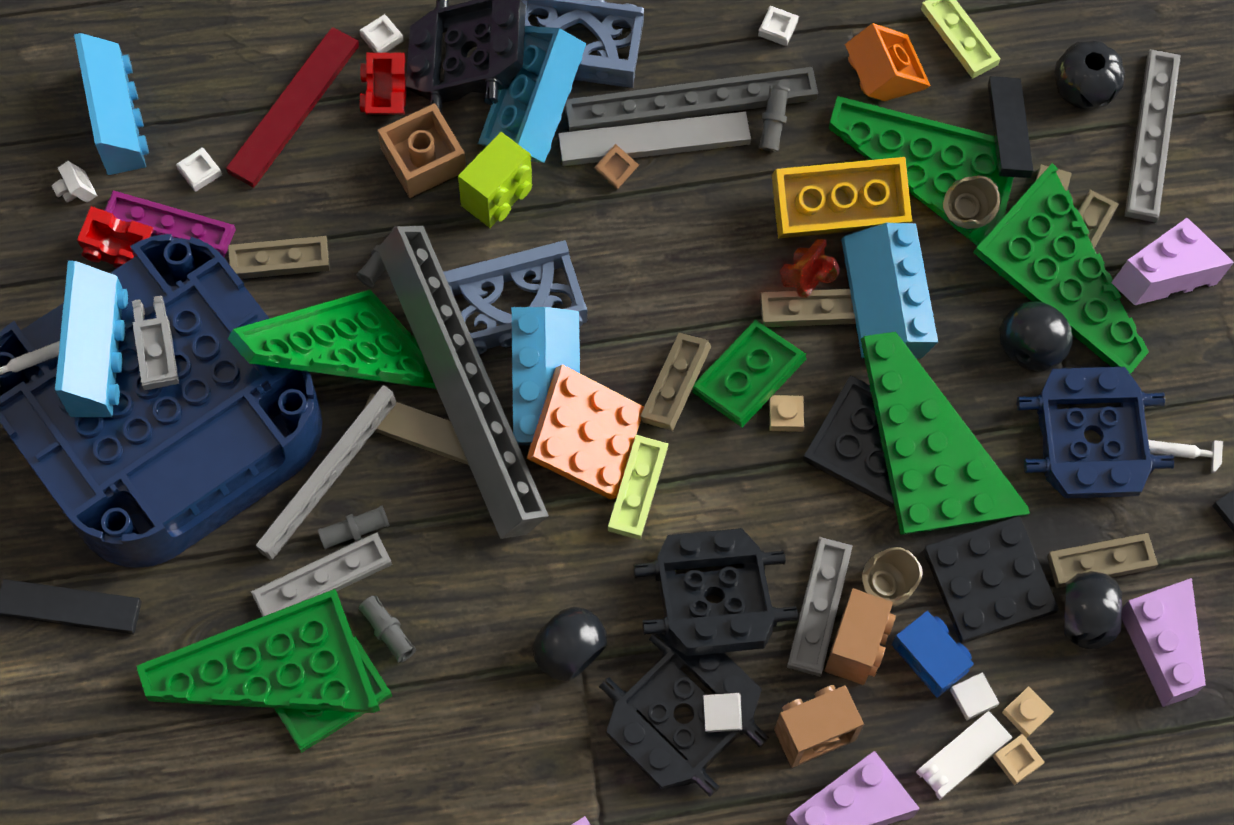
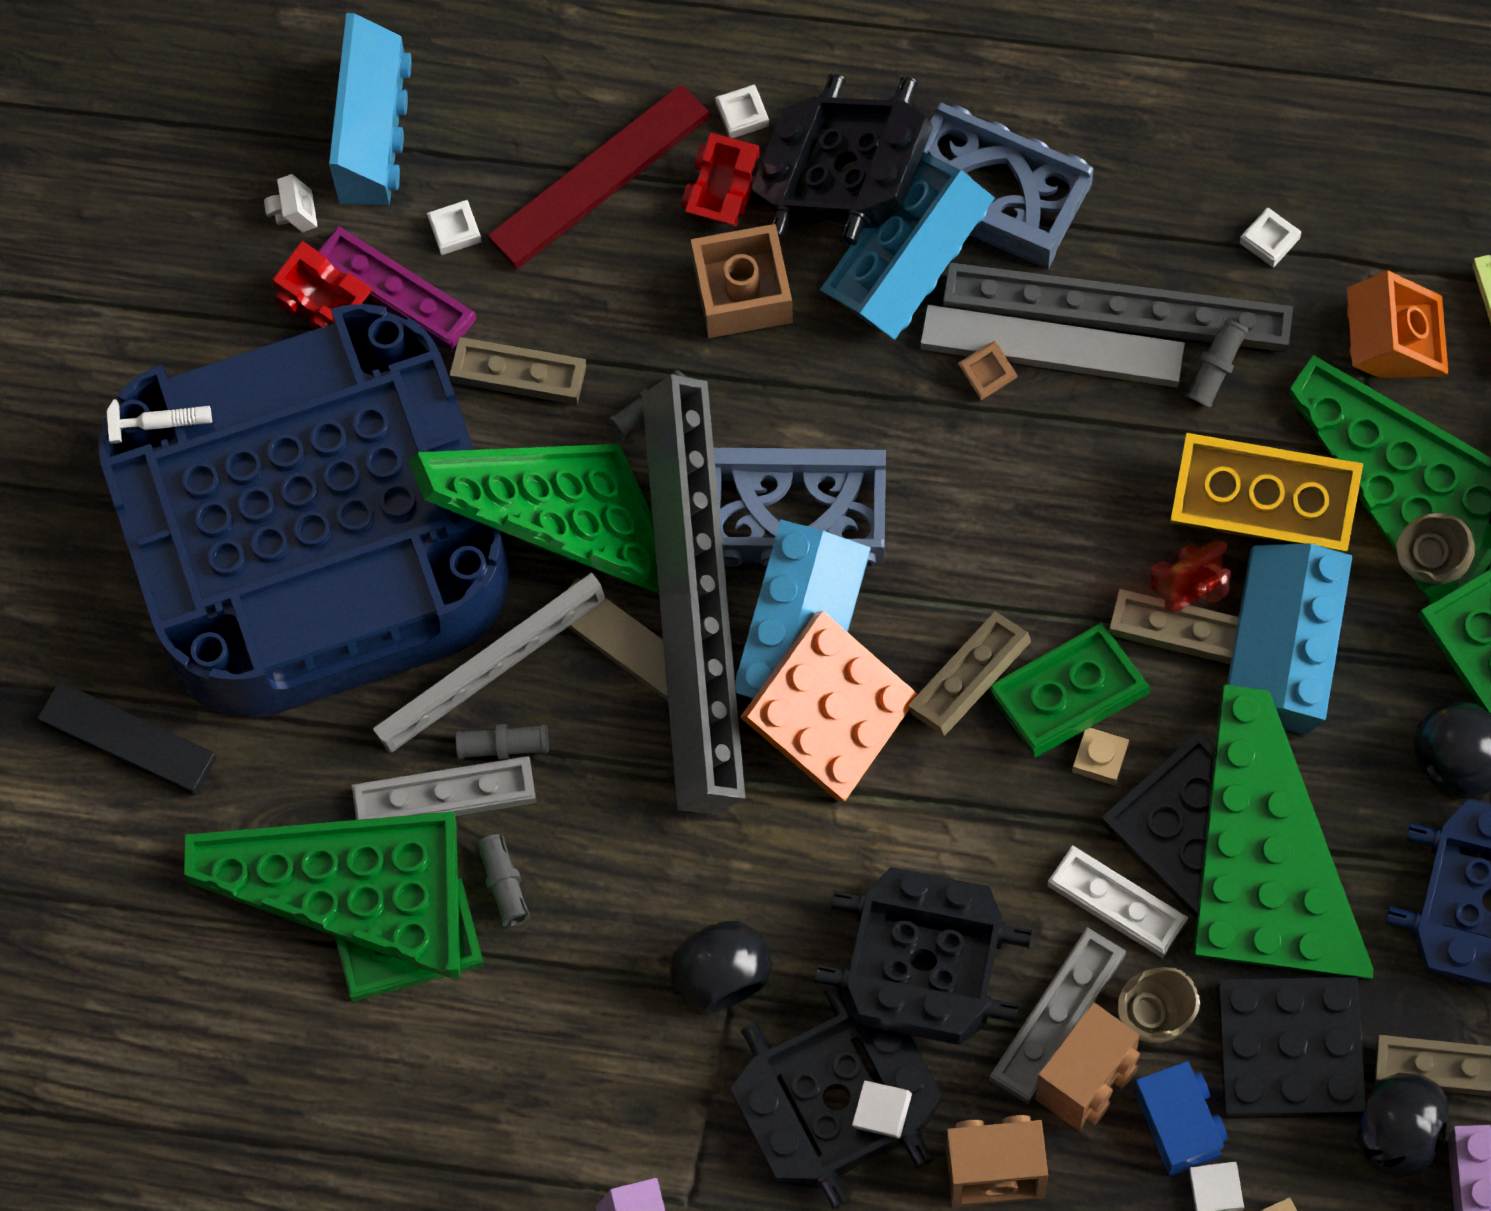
camera: 25 degrees right, 0 degrees up
slope [55,261,128,417] -> none
light grey hinge [132,295,179,390] -> none
lime brick [458,132,532,228] -> none
yellowish green plate [608,435,668,540] -> none
none -> white tile [1047,845,1188,958]

